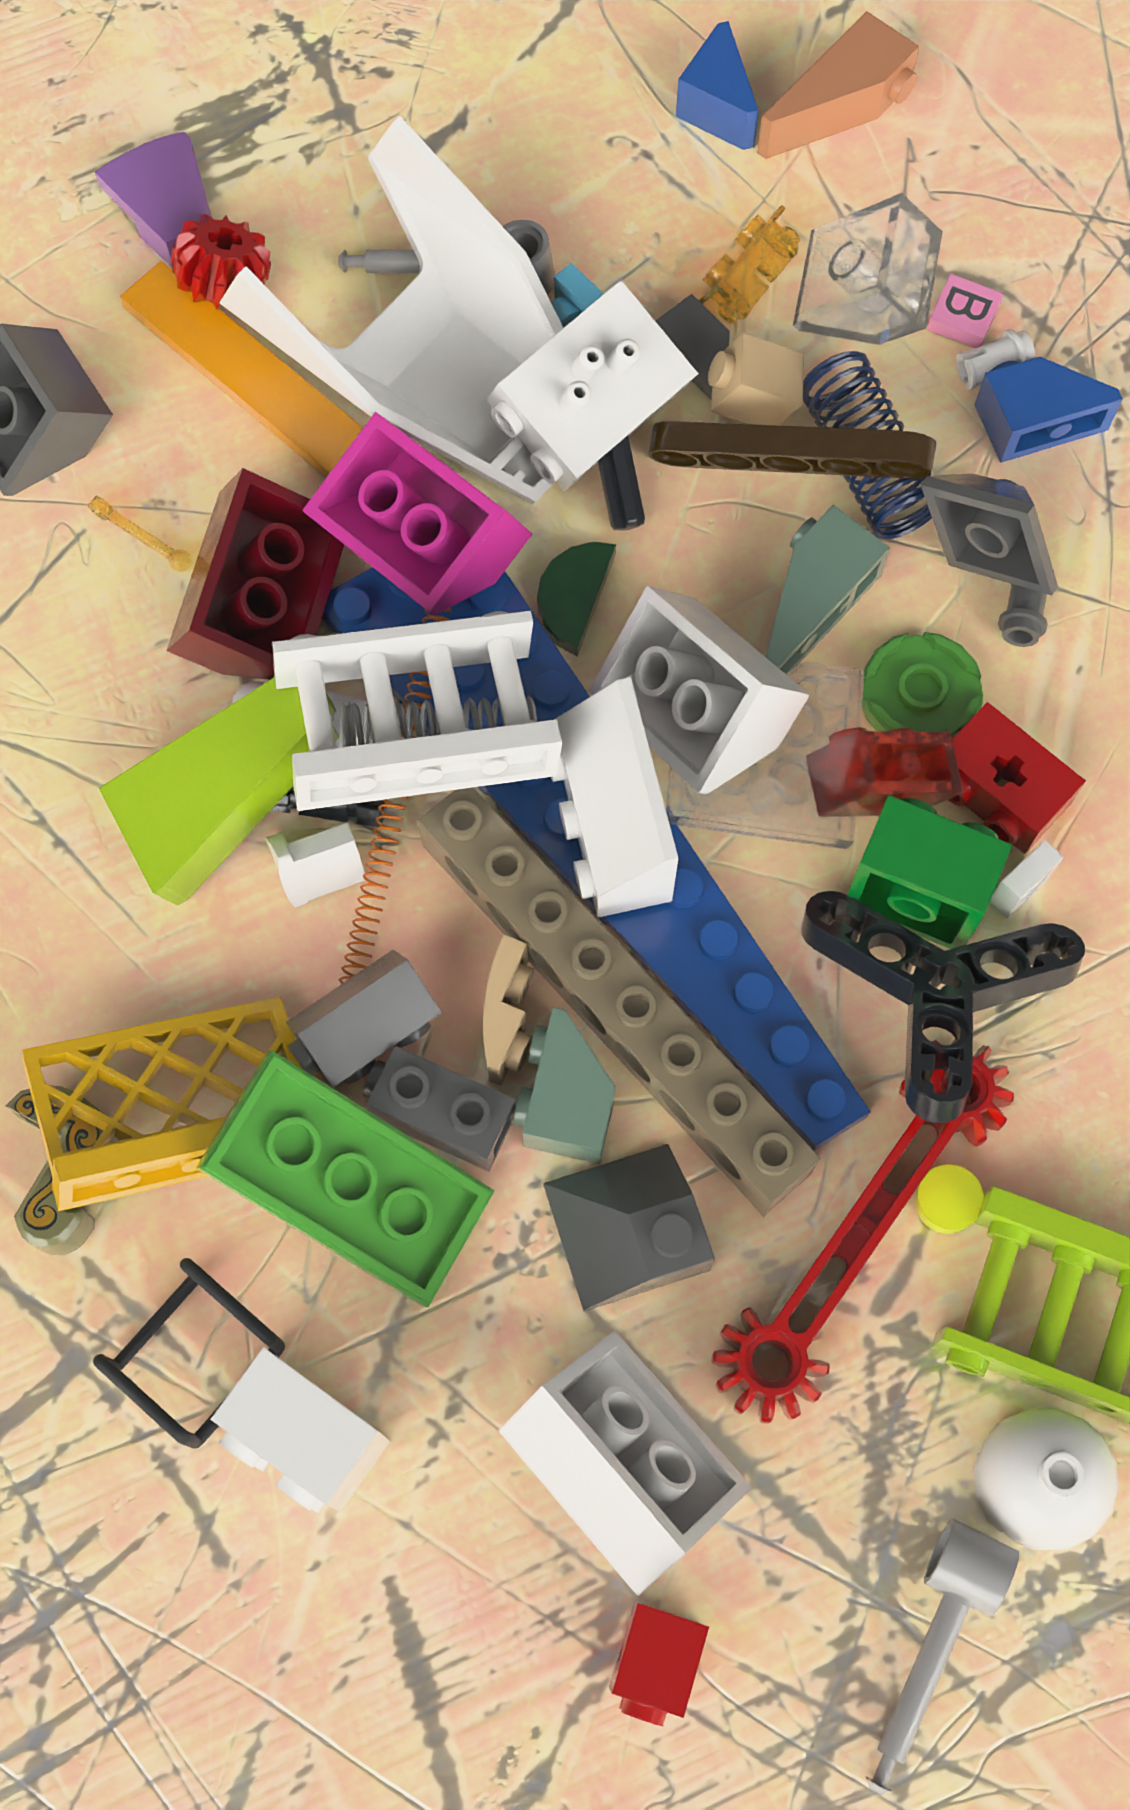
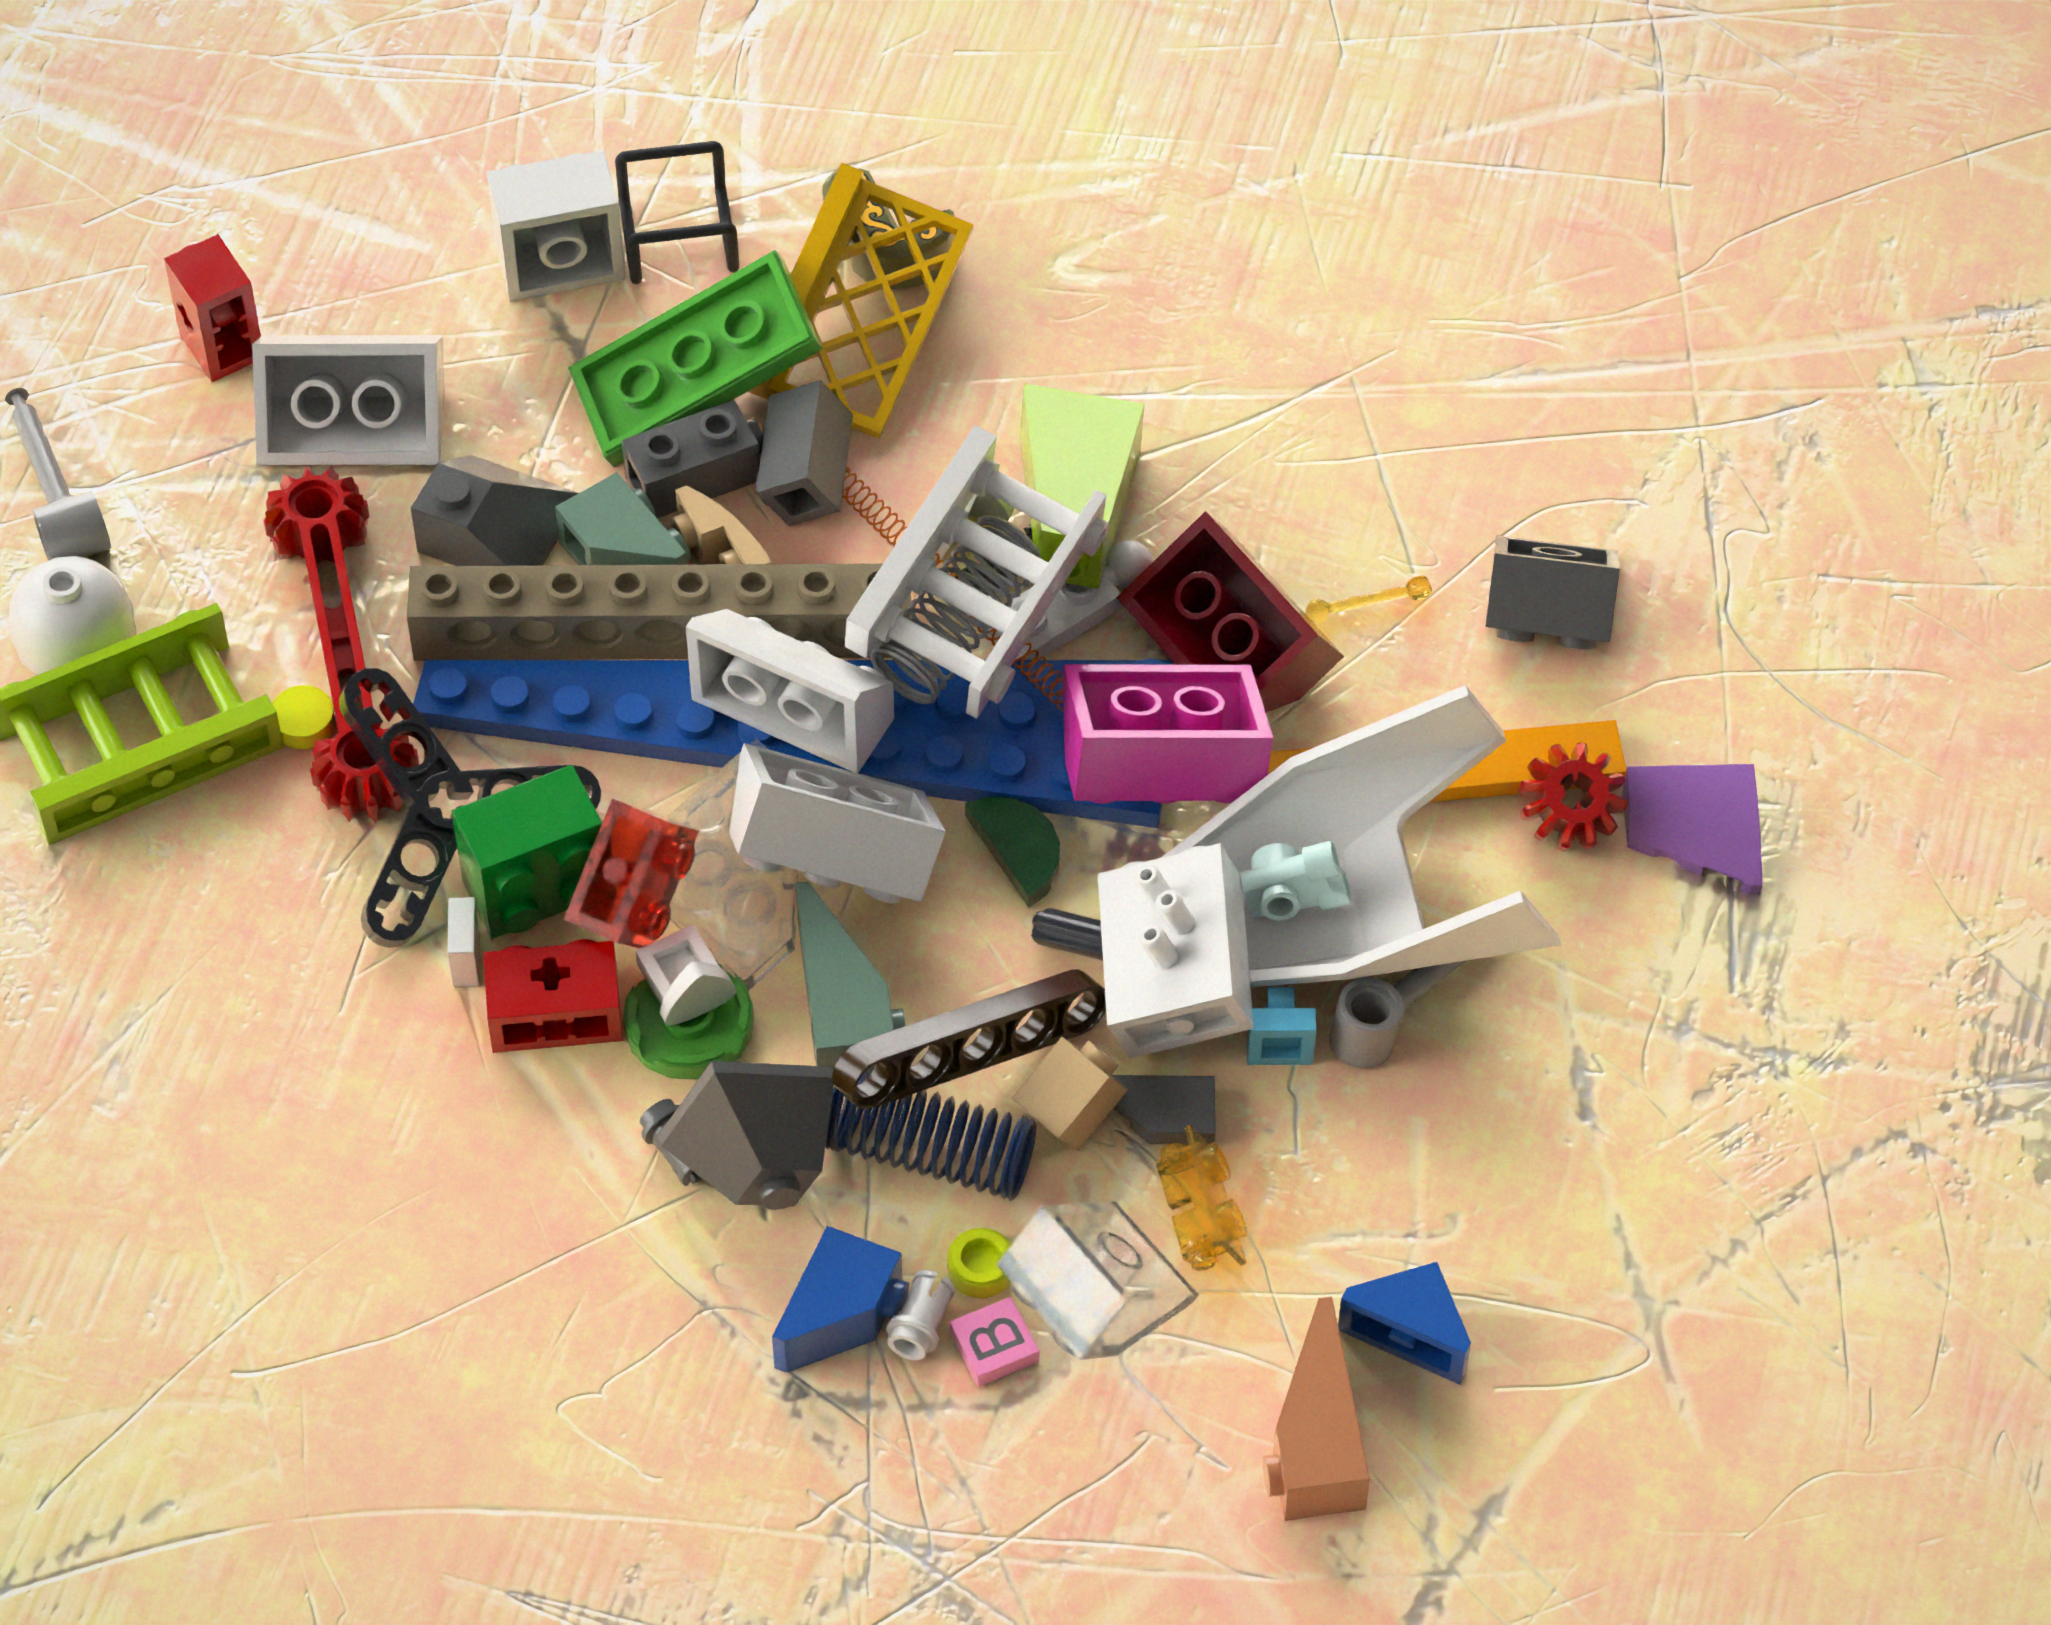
camera: 130 degrees right, 15 degrees down
none -> white tile [635,924,737,1025]
none -> neon yellow tile [948,1228,1015,1298]
none -> light aqua plate [1241,841,1352,921]

